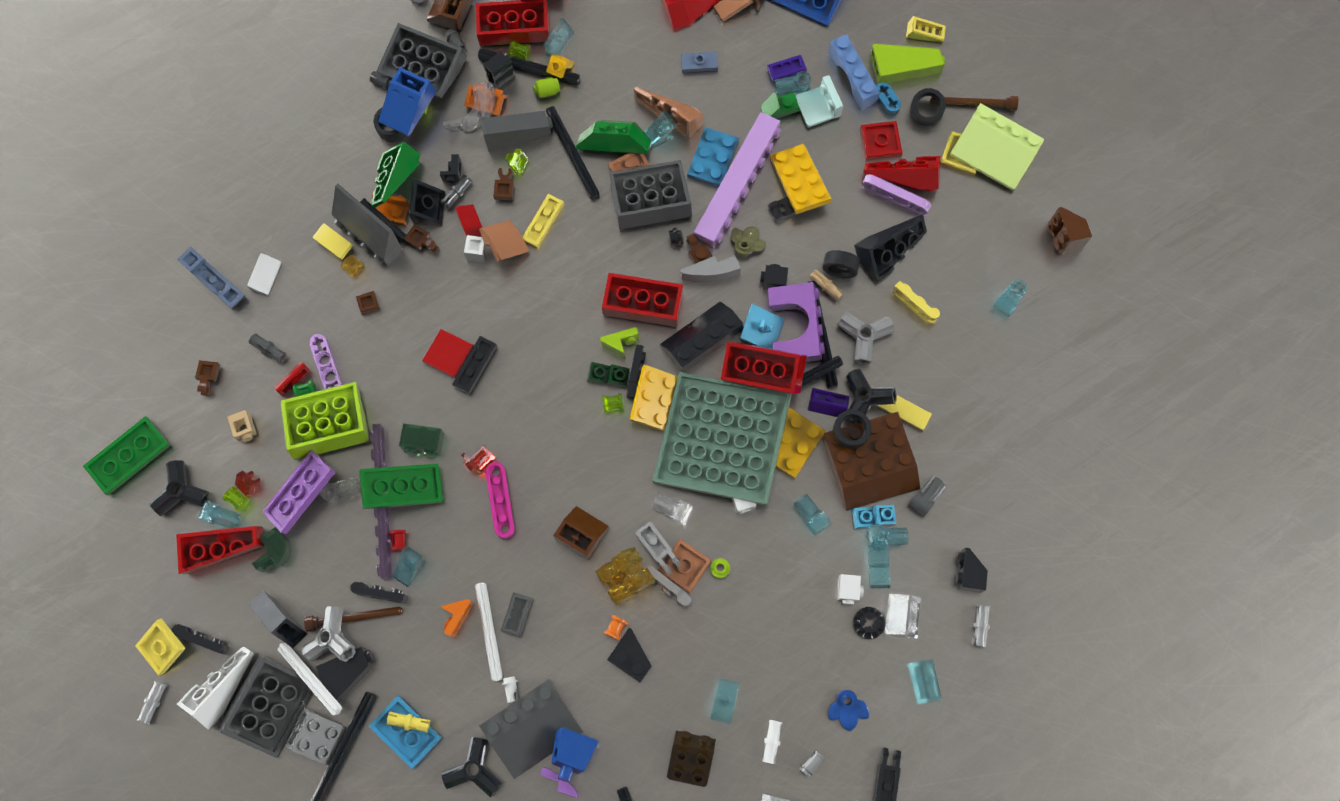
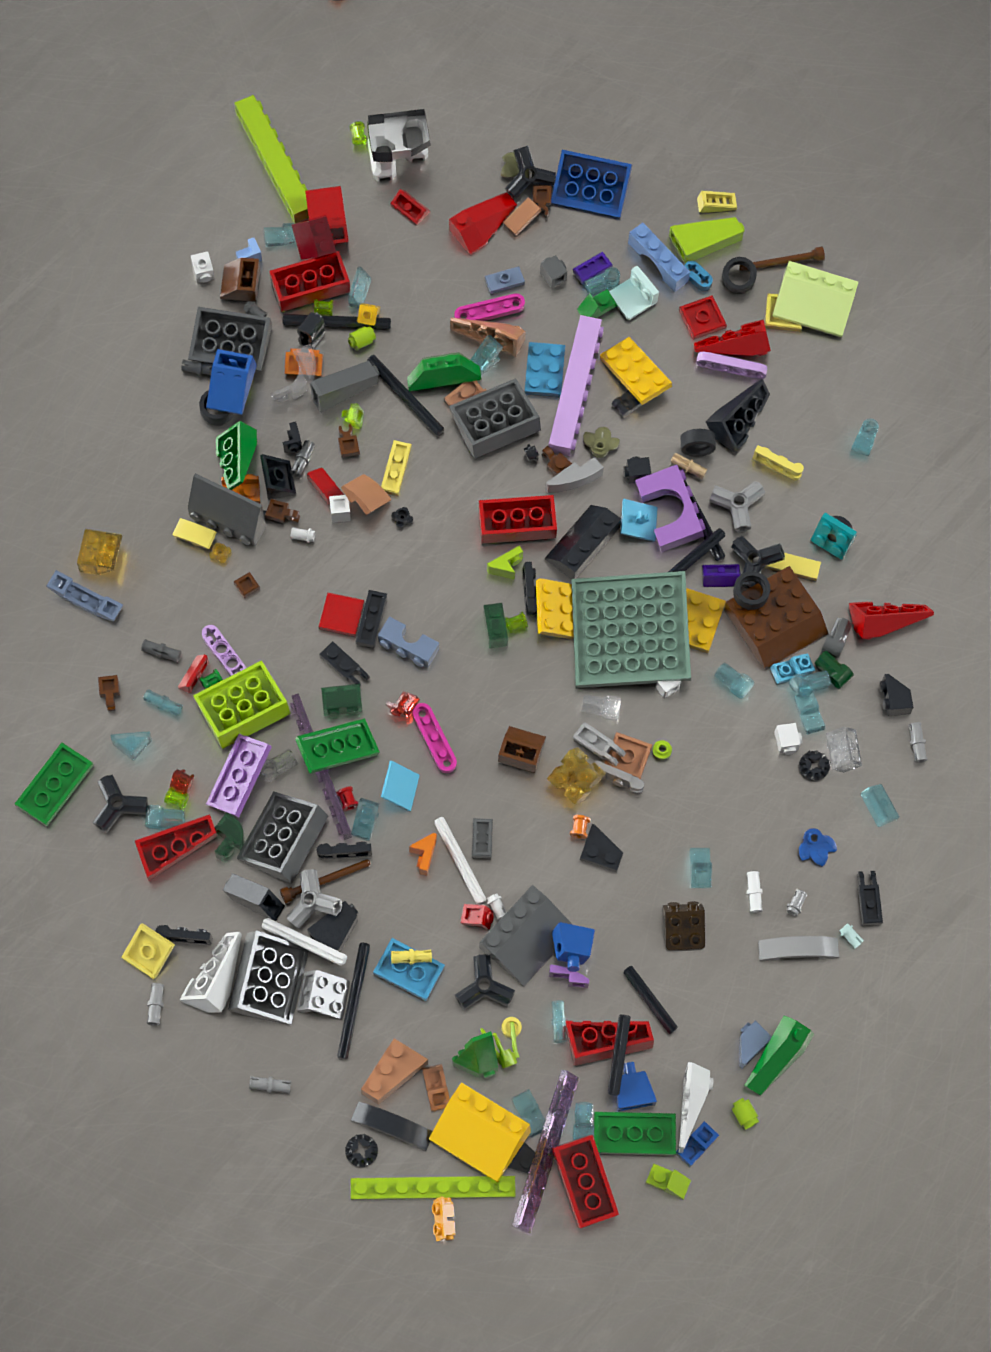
camera: 20 degrees left, 5 degrees down
tan brick [227,410,257,442] -> none
white slope [247,253,282,296] -> none
dark green slope [587,362,630,387] -> none
red brick [721,342,807,394] -> none
reddish brown slope [1048,207,1092,256] -> none
none -> clear yellow slope [77,529,123,575]
none -> clear light blue slope [111,731,152,761]
none -> clear light blue pin [143,689,183,716]
none -> dark grey slope [237,791,328,883]
none -> white pin [291,528,315,543]
none -> black hinge [319,641,370,689]
none -> sand blue arch [378,616,439,668]
none -> medium azure piece [381,761,420,811]
none -> black plate [391,507,413,528]
none -> dark pink plate [454,293,525,321]
none -> bracket [460,904,494,930]
none -> clear green brick [483,603,508,648]
none -> dark grey brick [540,255,568,288]
none -> teal piece [810,513,857,560]
none -> dark green piece [814,651,854,689]
none -> red wedge [849,602,934,640]

